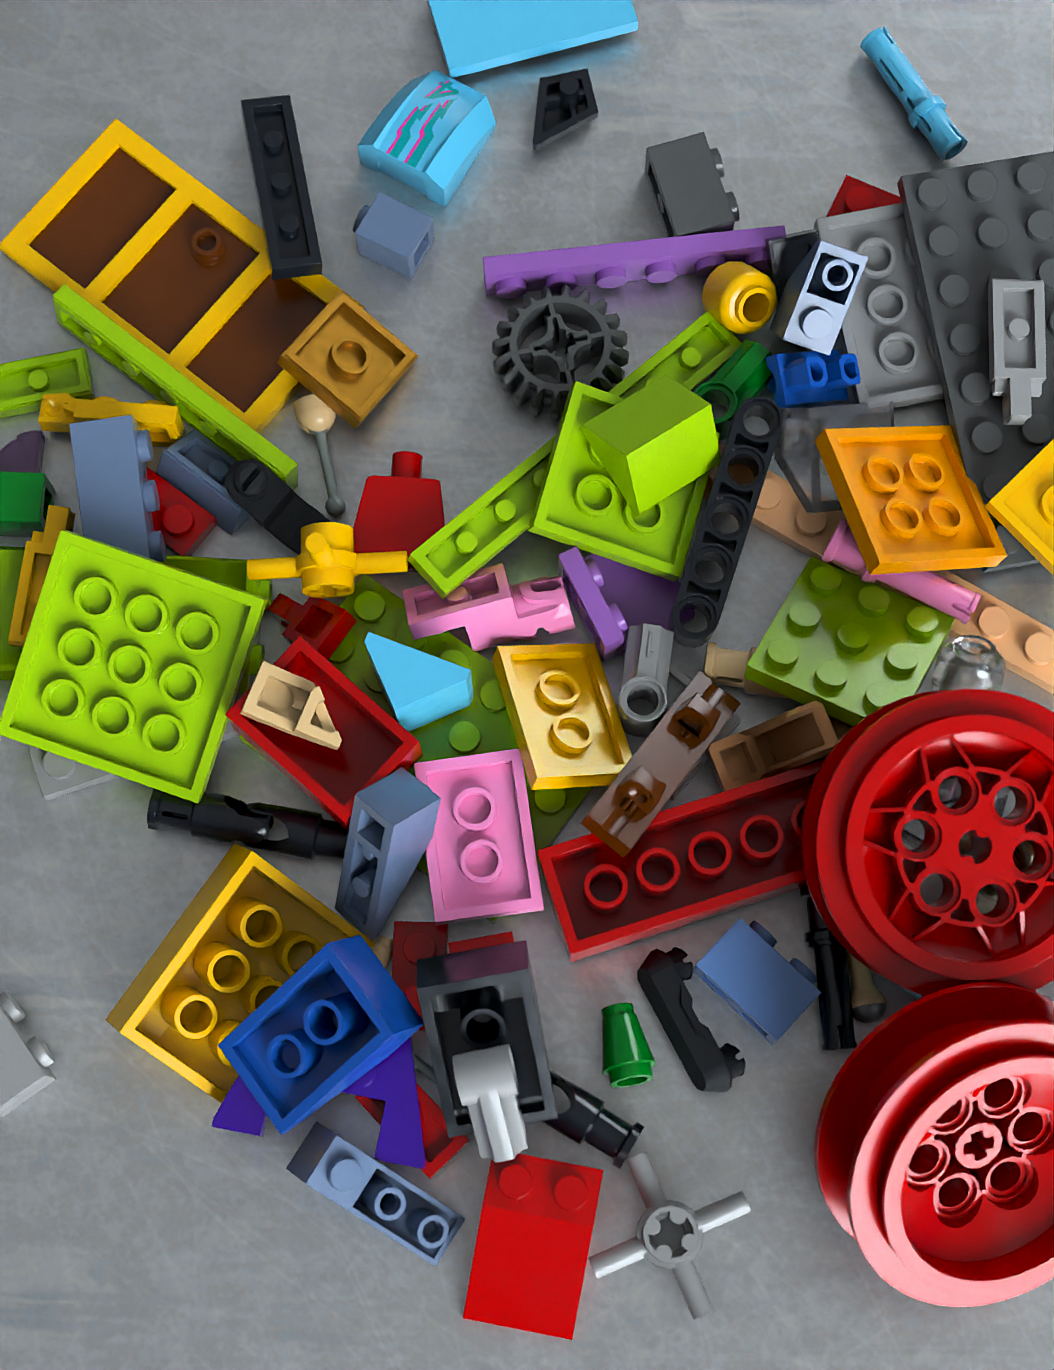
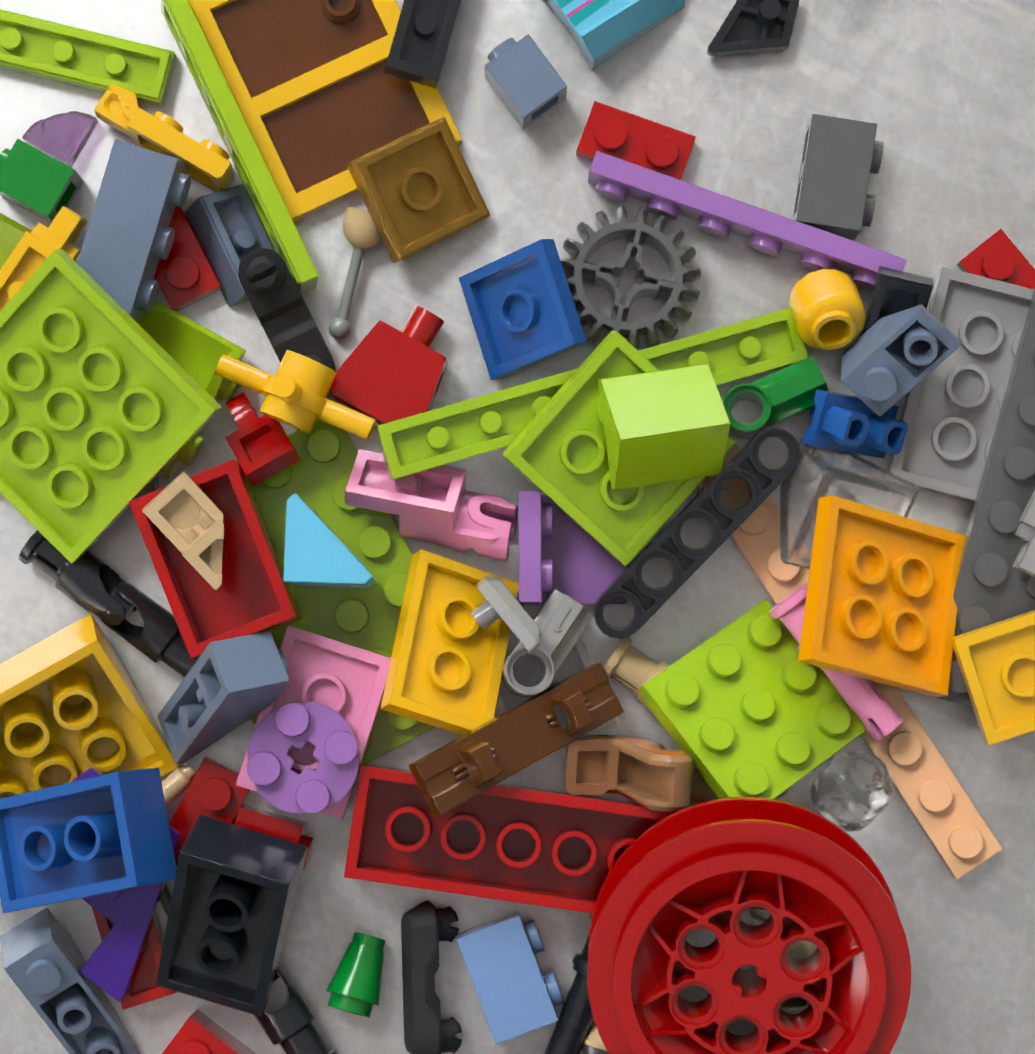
camera: 25 degrees right, 10 degrees up
light grey piece [452,1044,528,1162] -> none
none -> medium lavender plate [247,702,361,814]
none -> blue plate [459,239,587,380]
none -> light grey piece [471,576,540,653]
none -> red plate [576,101,696,180]

